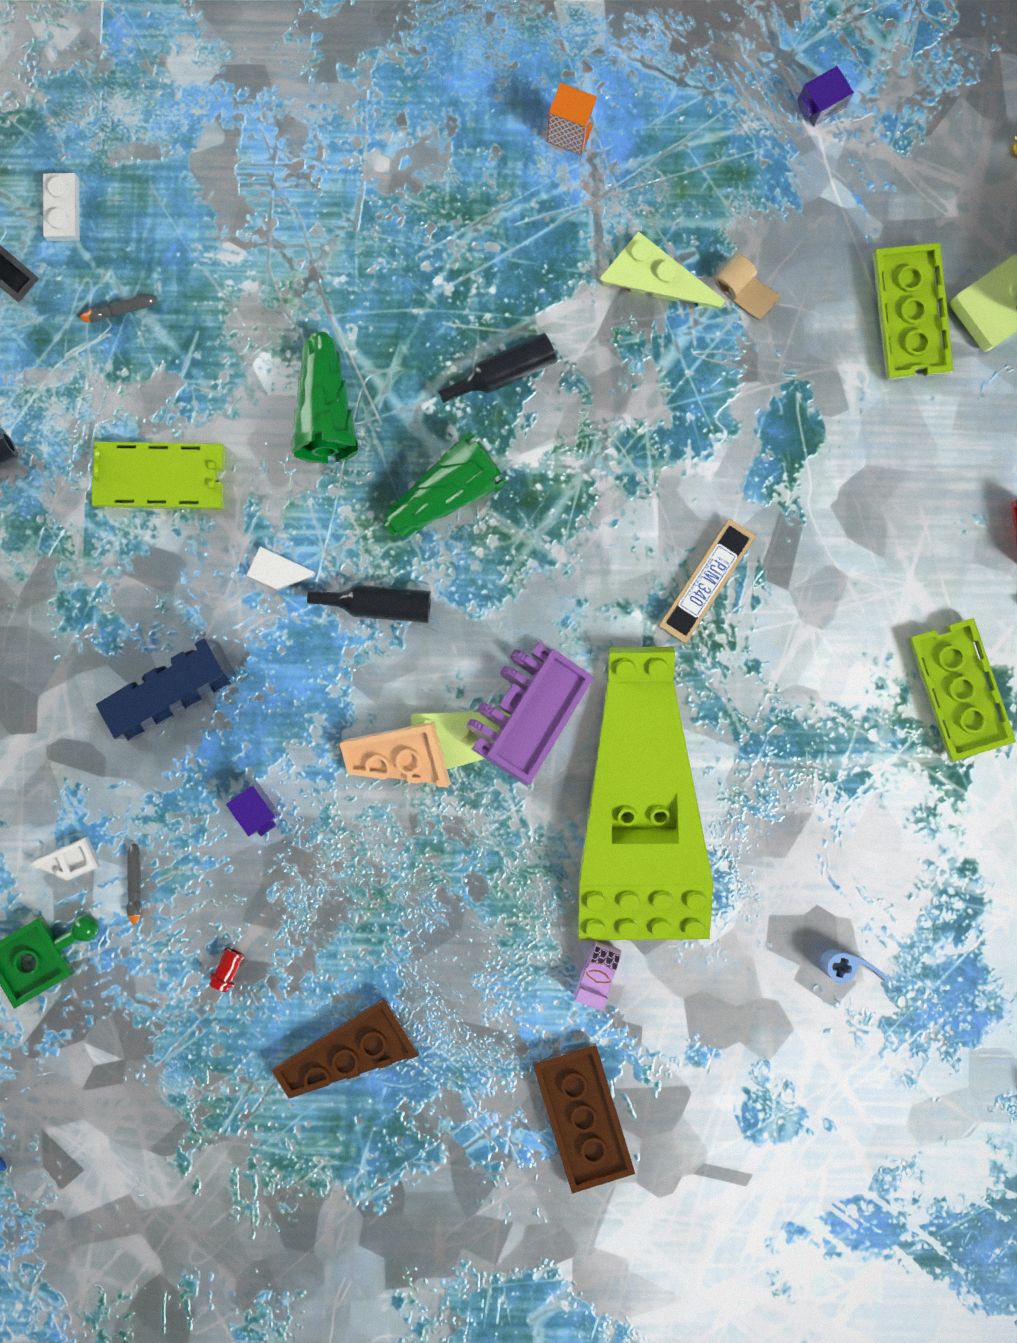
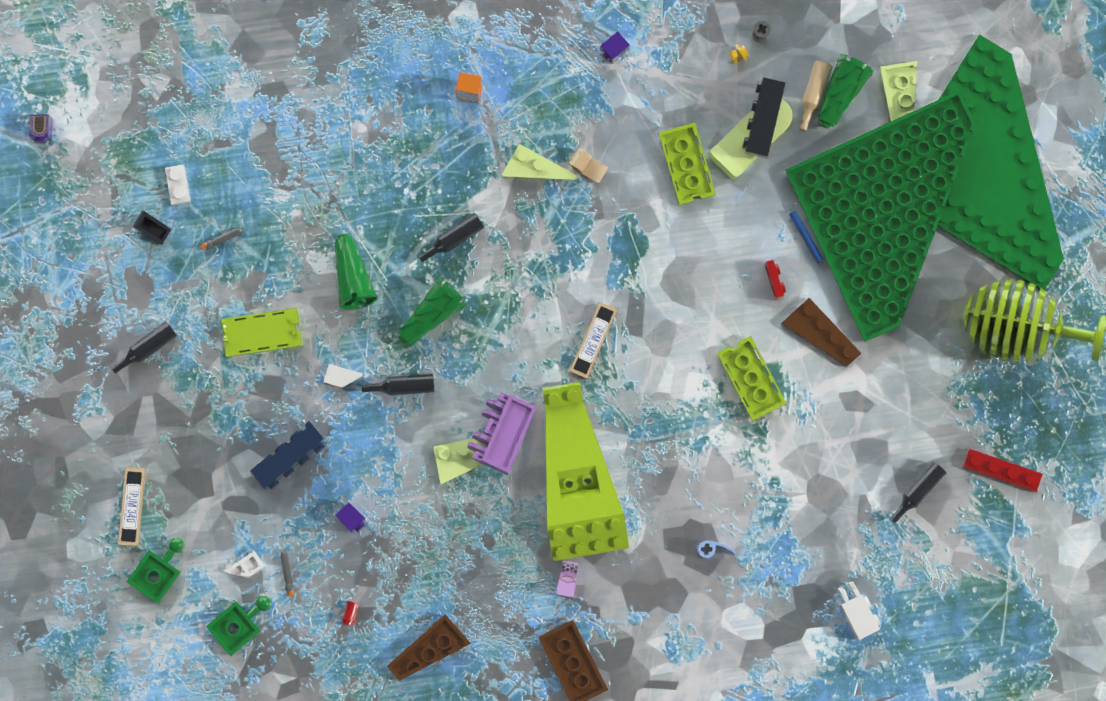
camera: 10 degrees left, 5 degrees down
light nougat wing [339,721,451,788] -> none

